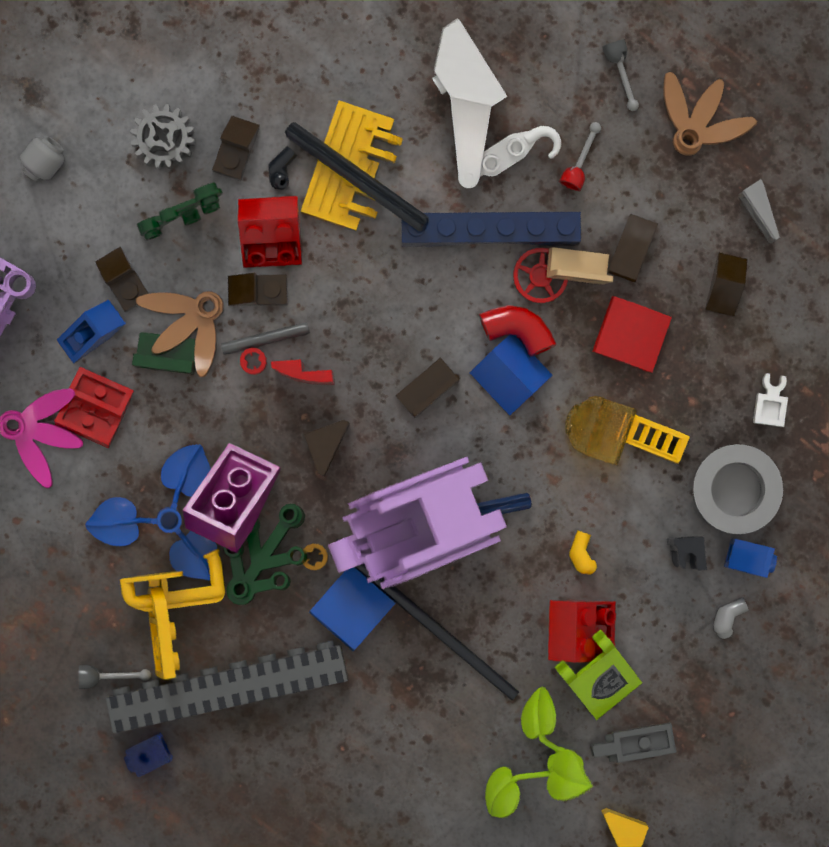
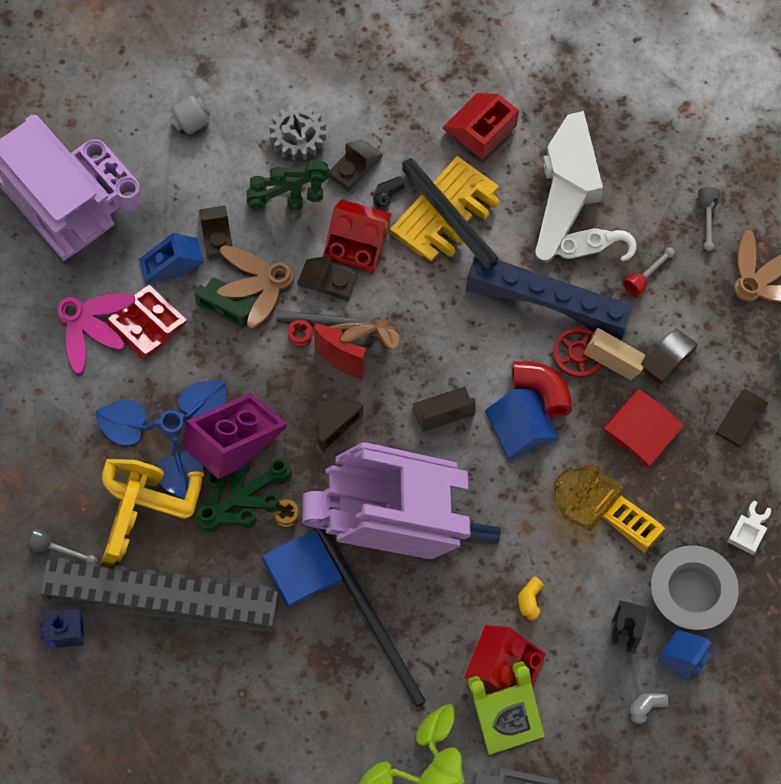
camera: 20 degrees right, 20 degrees down
none -> medium nougat plant [328,319,399,349]
none -> red slope [443,93,519,160]

